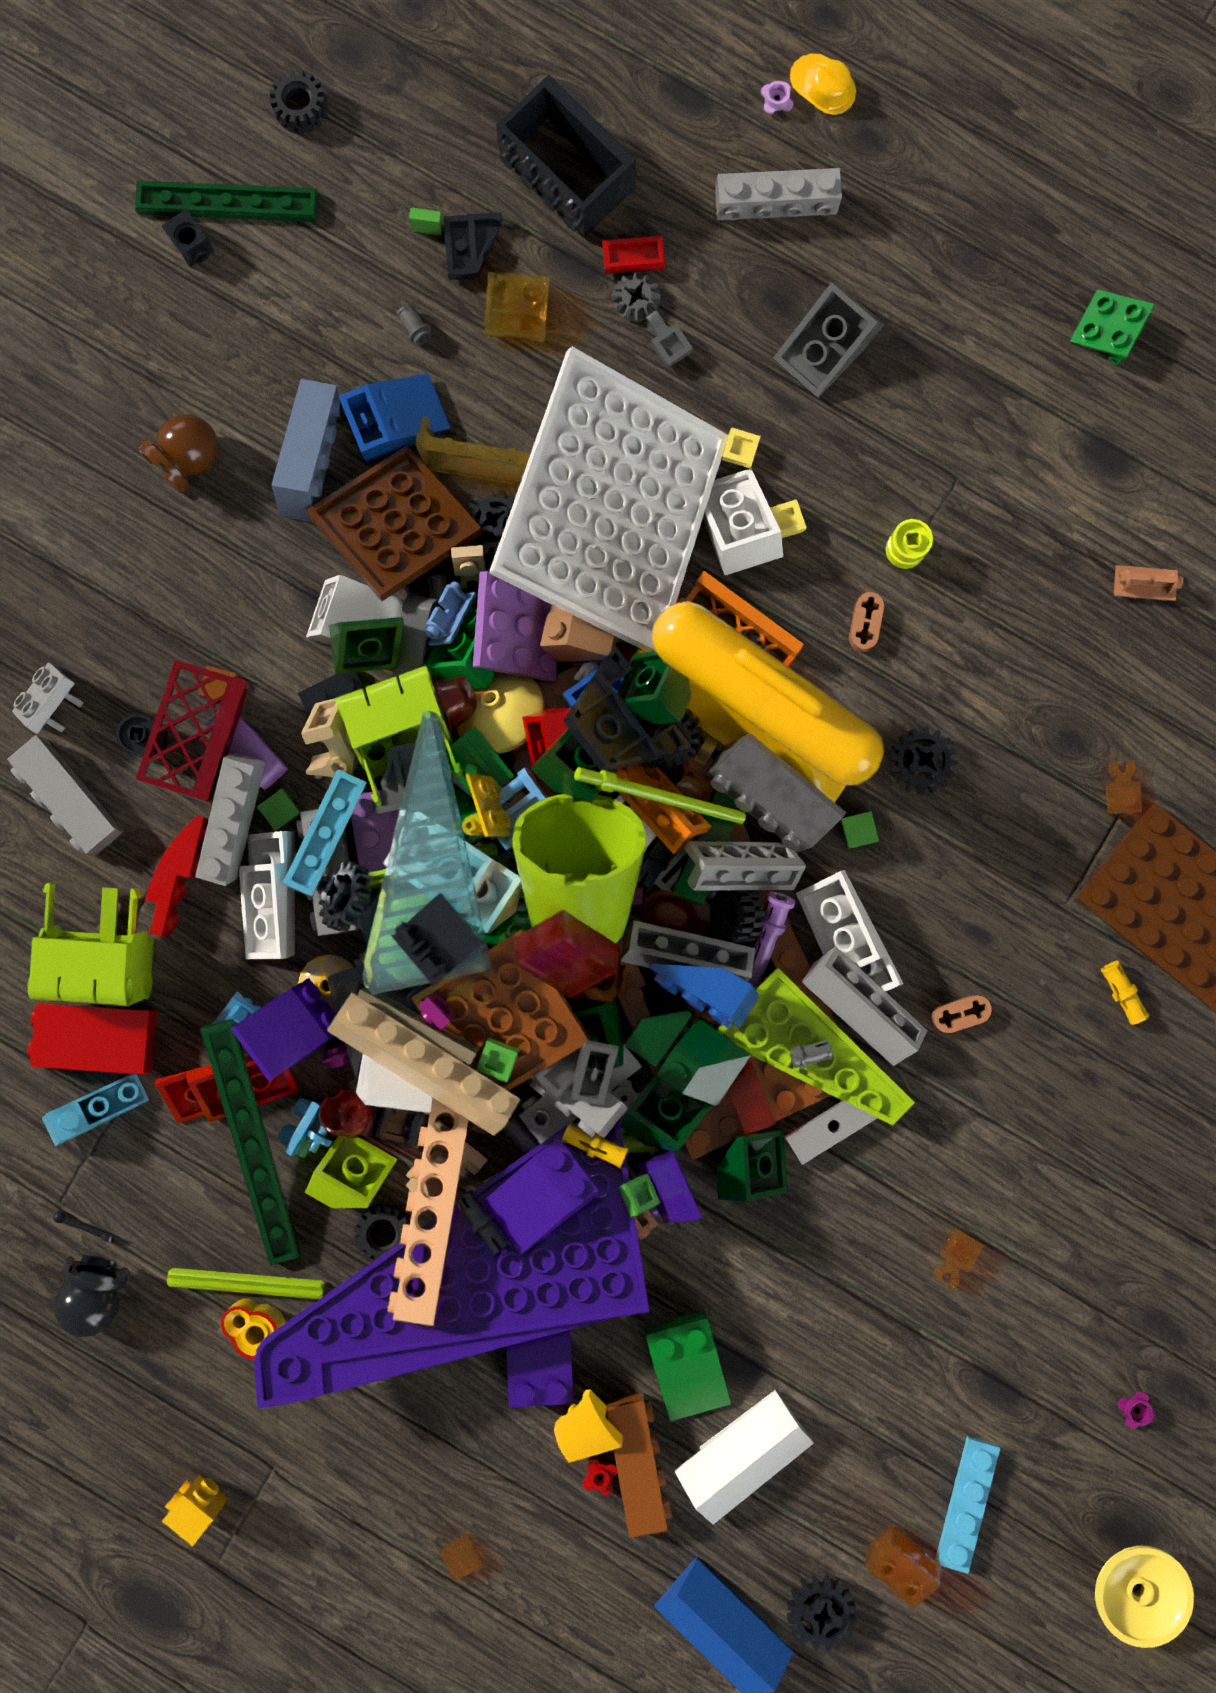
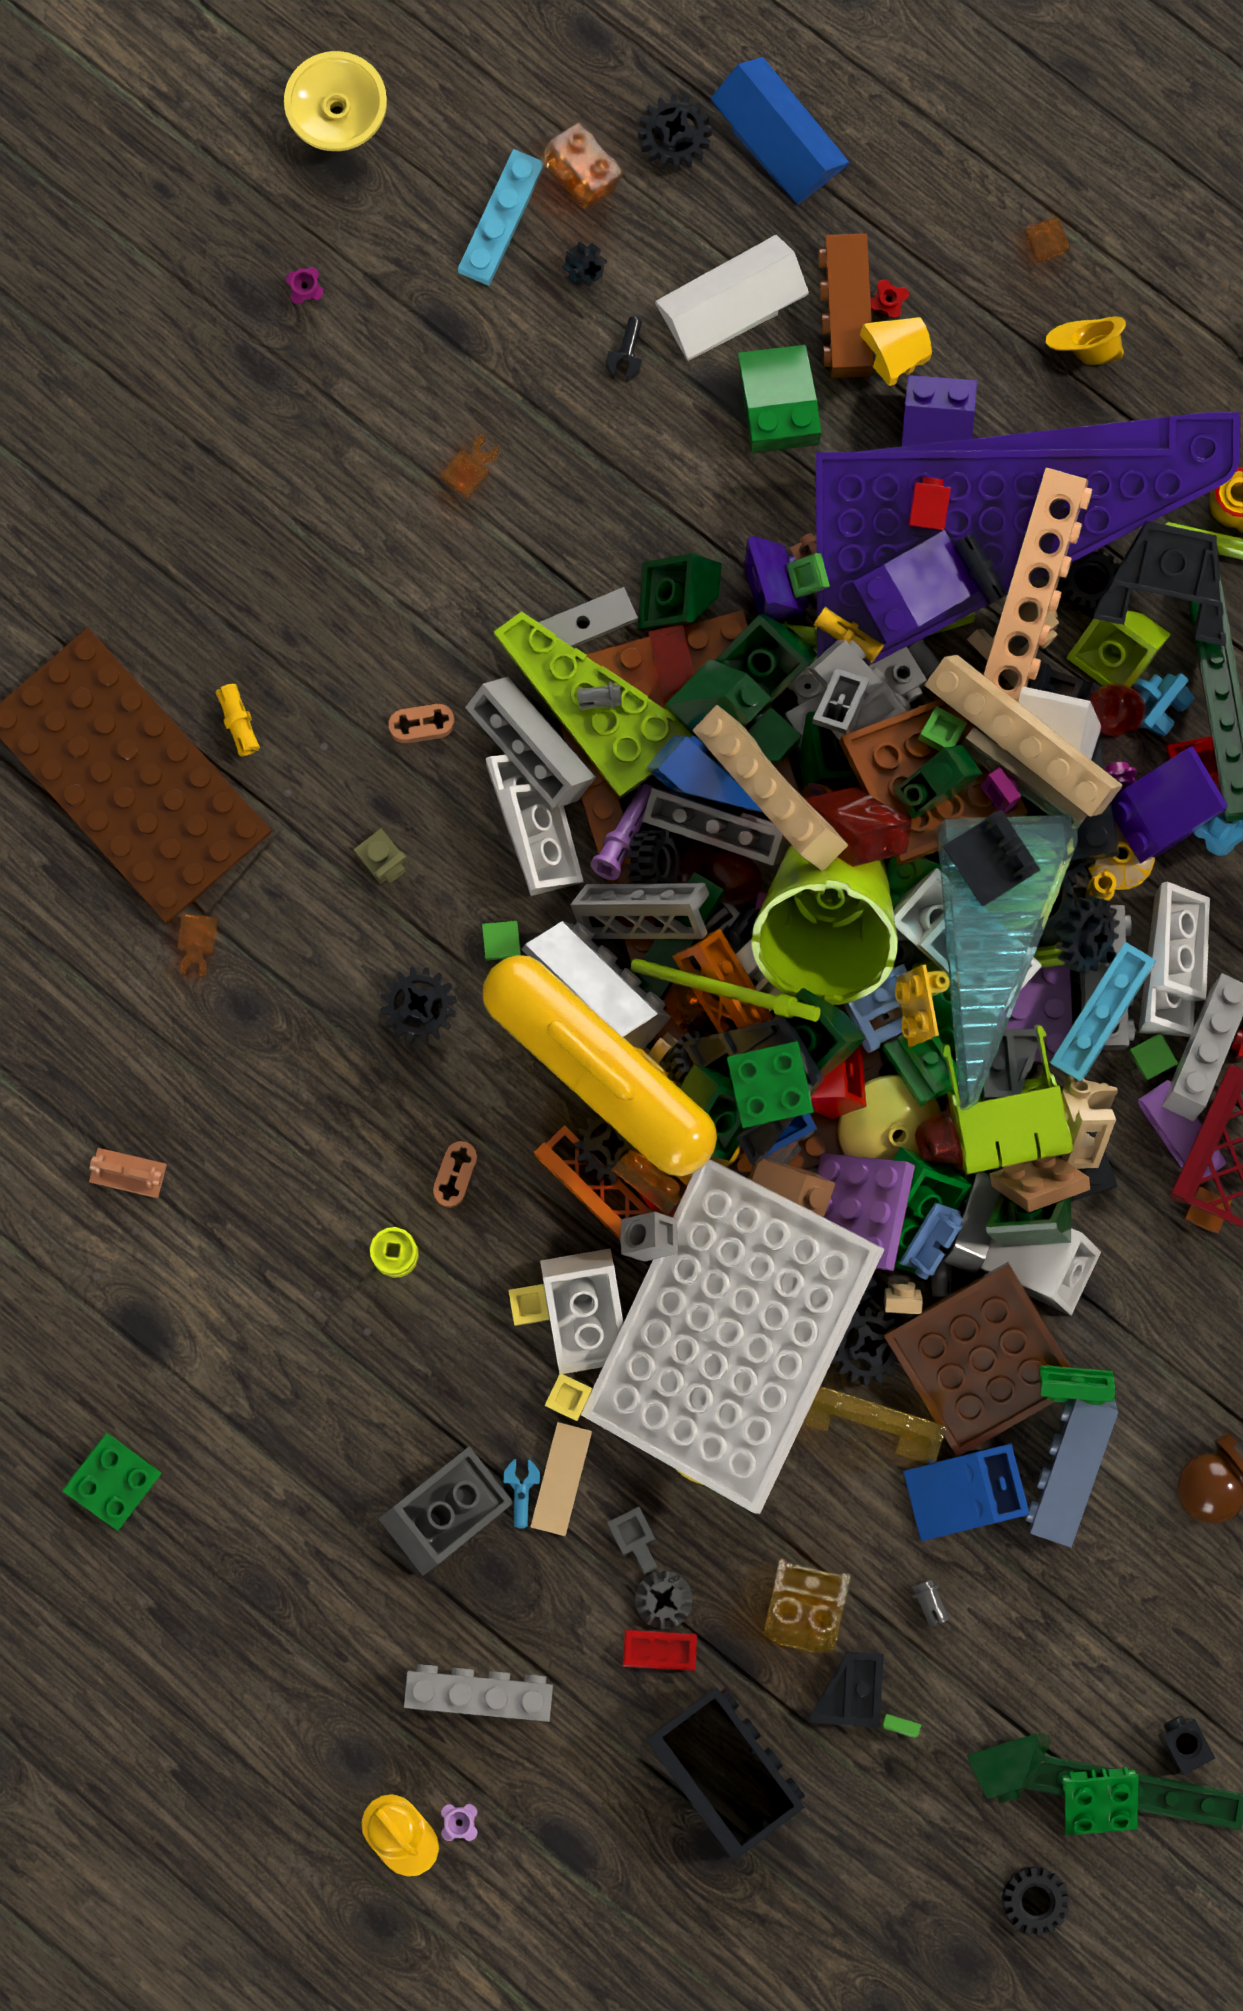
camera: 175 degrees left, 5 degrees down
none -> olive bracket [354,828,408,884]
none -> dark azure bar [504,1459,540,1529]
none -> tan tile [531,1422,592,1536]
none -> black gear [562,242,607,287]
none -> black bar [606,316,642,382]
none -> light grey brick [620,1212,678,1262]
none -> tan arch [692,705,848,870]
none -> green hinge [727,1041,814,1128]
none -> dark green slope [893,745,982,819]
none -> red brick [908,477,951,531]
none -> dark green slope [967,1733,1051,1804]
none -> medium nougat plate [990,1156,1090,1212]
none -> green plate [1039,1365,1115,1405]
none -> yellow piece [1046,316,1126,366]
none -> green hinge [1061,1767,1138,1836]
none -> yellow pin [1085,871,1117,901]
none -> black wing [1091,521,1226,646]

